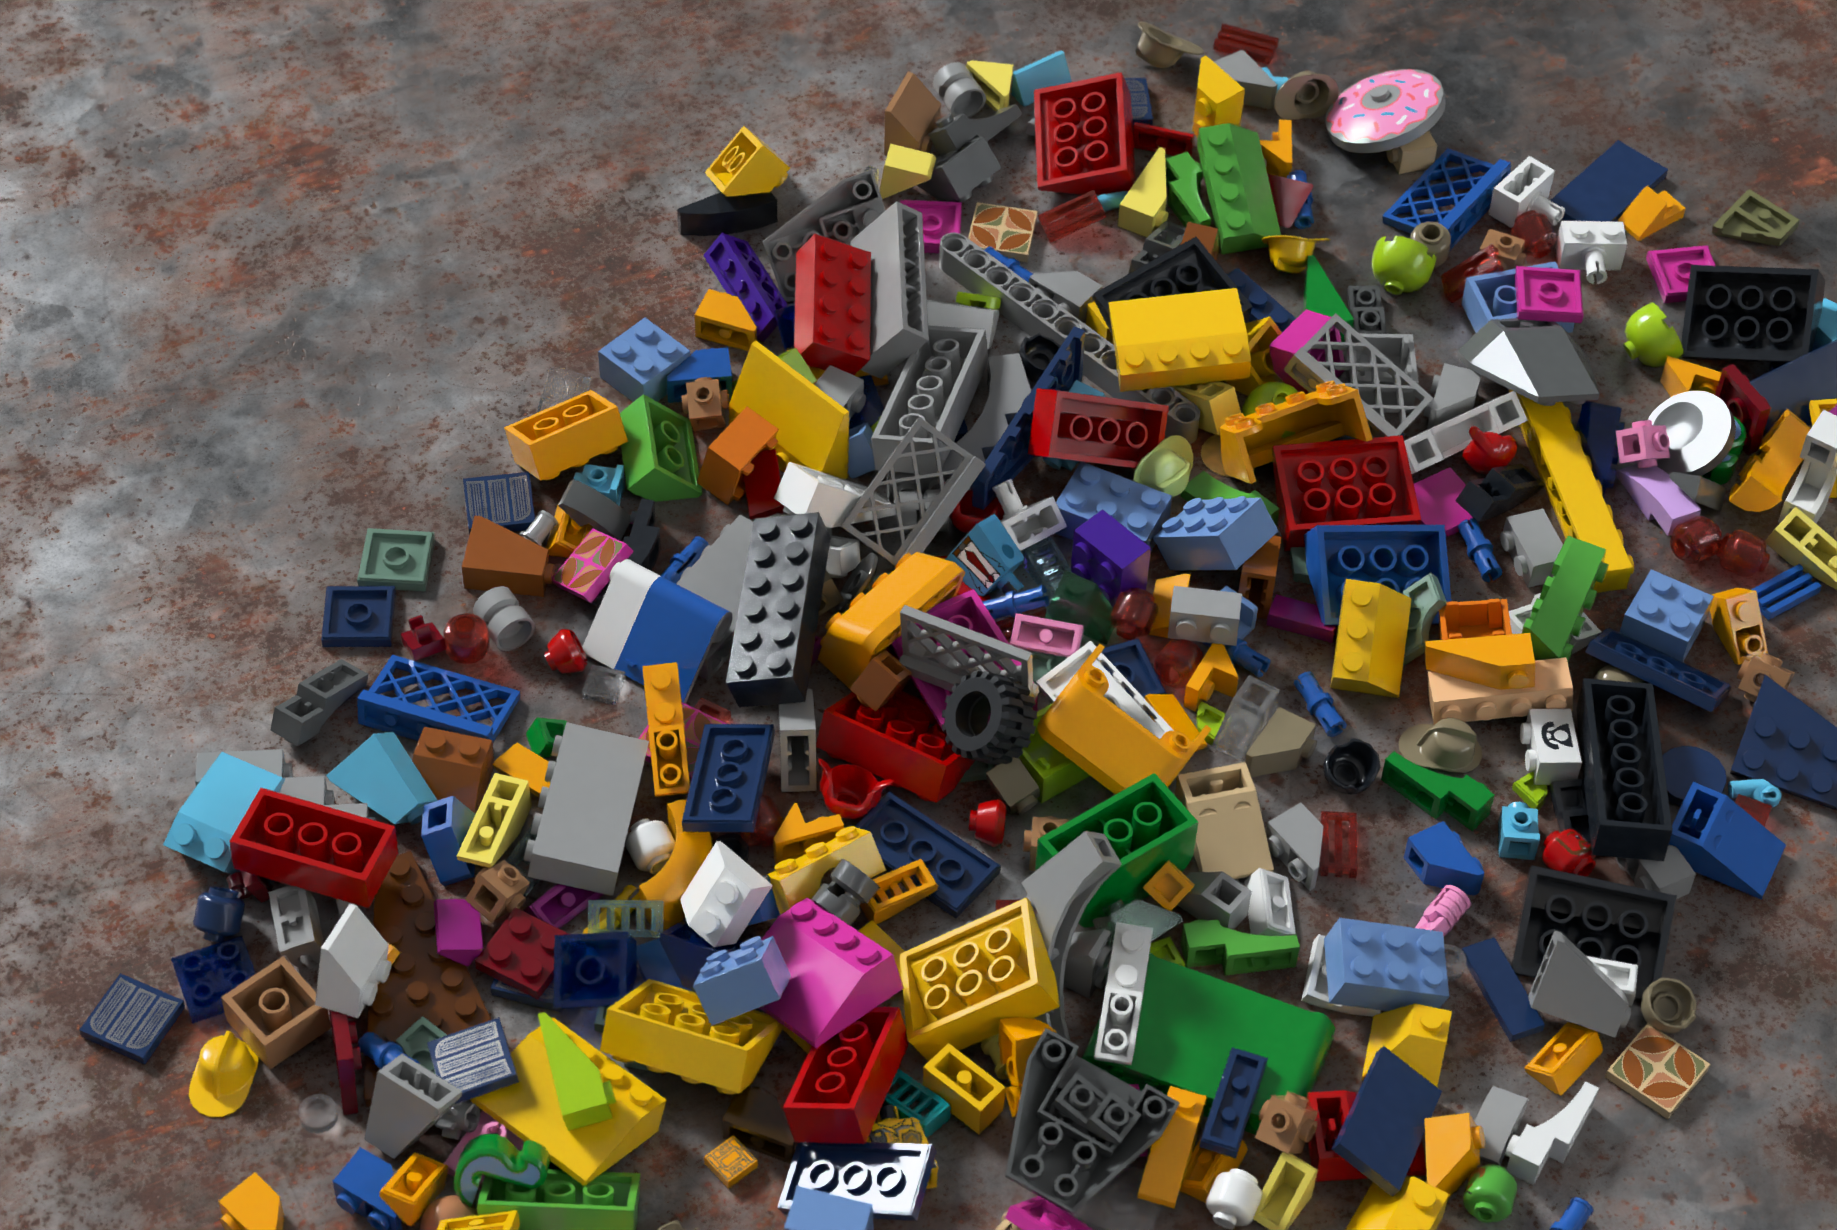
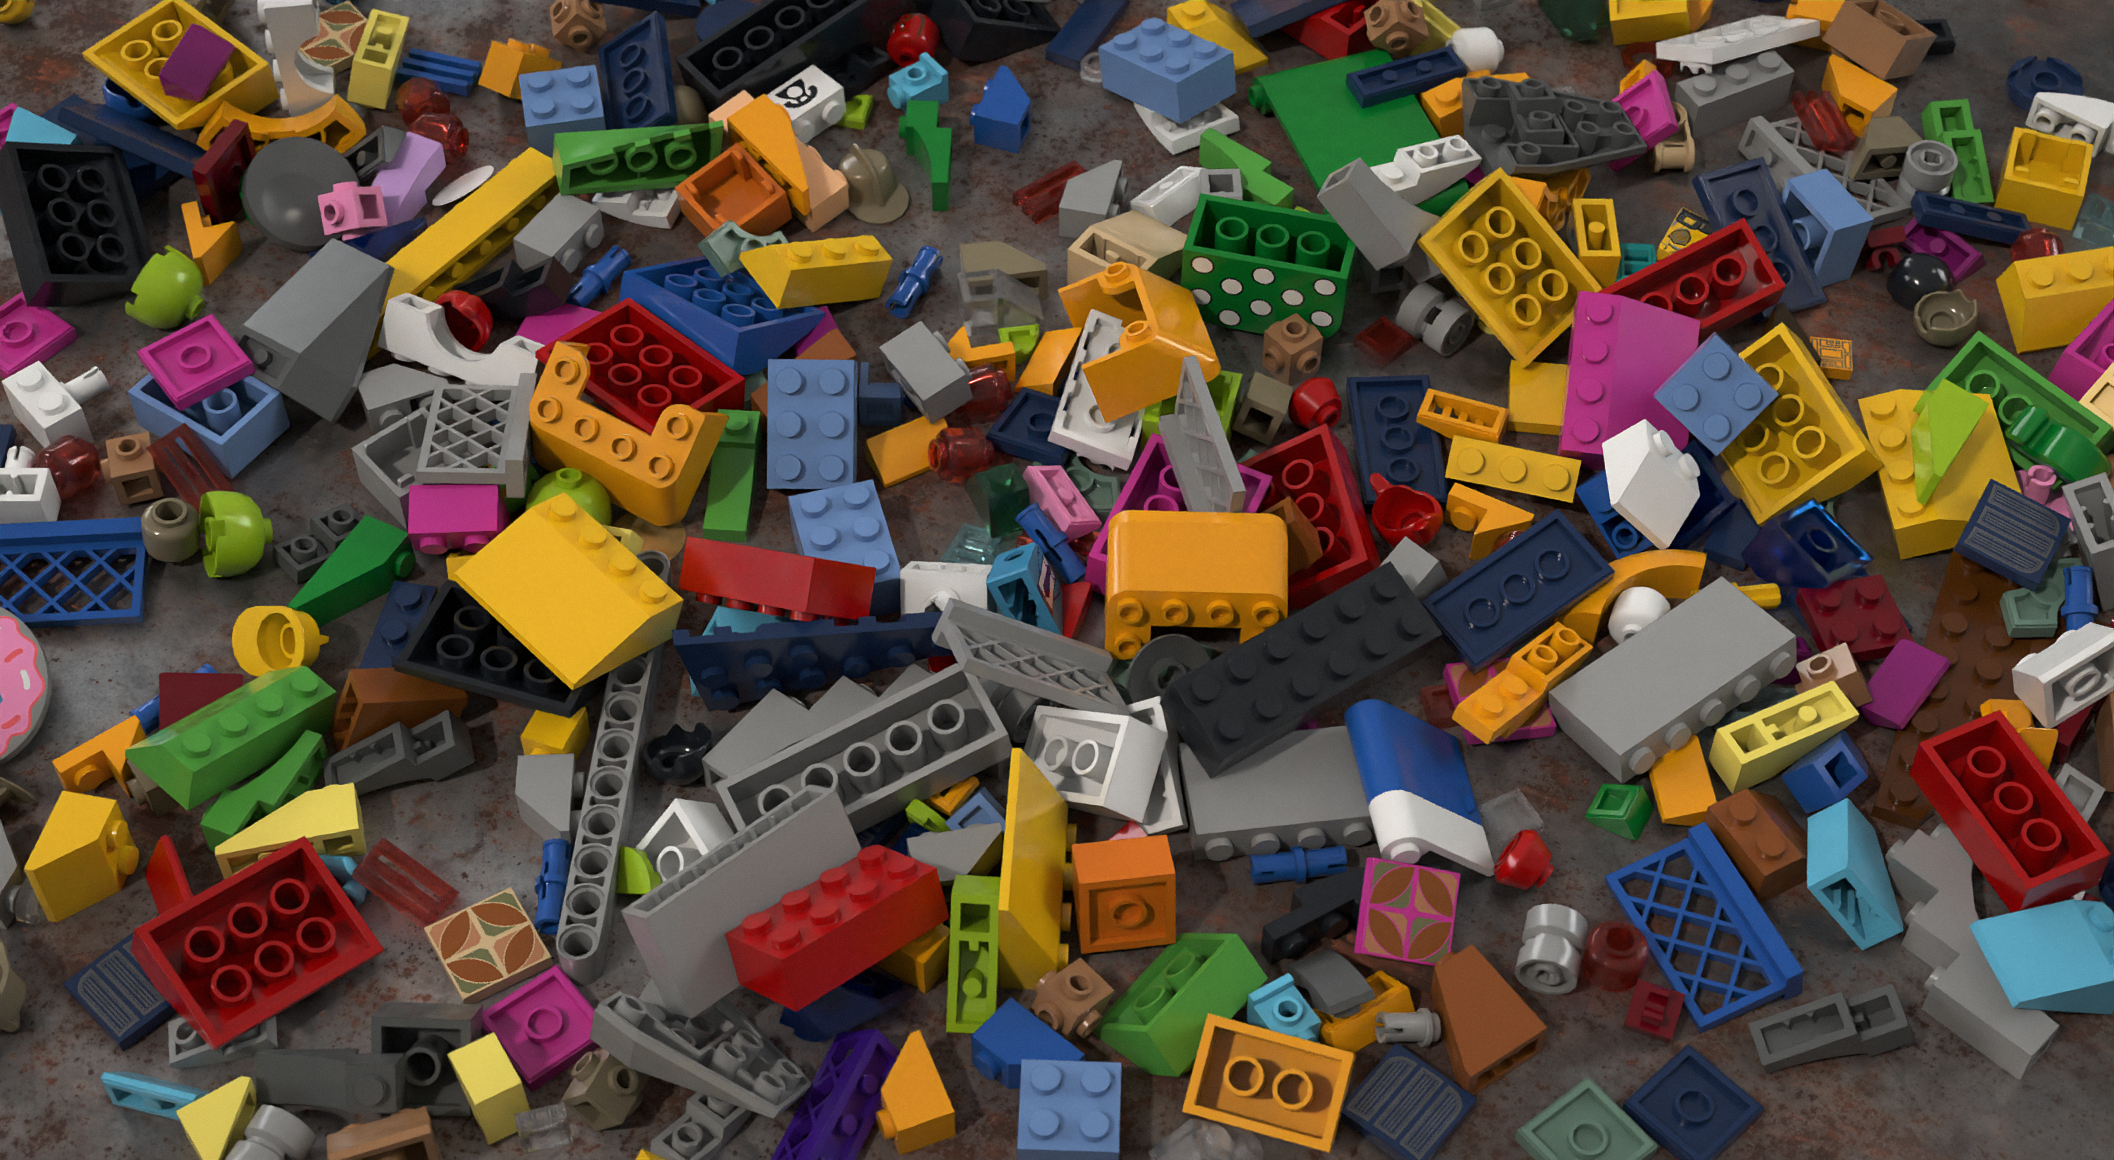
camera: 130 degrees left, 0 degrees up
clear light blue slope [588,900,664,937] -> none
dark grey wheel [811,859,880,926] -> none
black tyre [942,671,1037,765] -> none
dark purple brick [1070,509,1151,611] -> none
yellowish green piece [1133,435,1193,498] -> none
black hair [1323,738,1381,795] -> none
bright pink hinge [1415,885,1471,937] -> none
none -> white sticker [432,166,494,206]

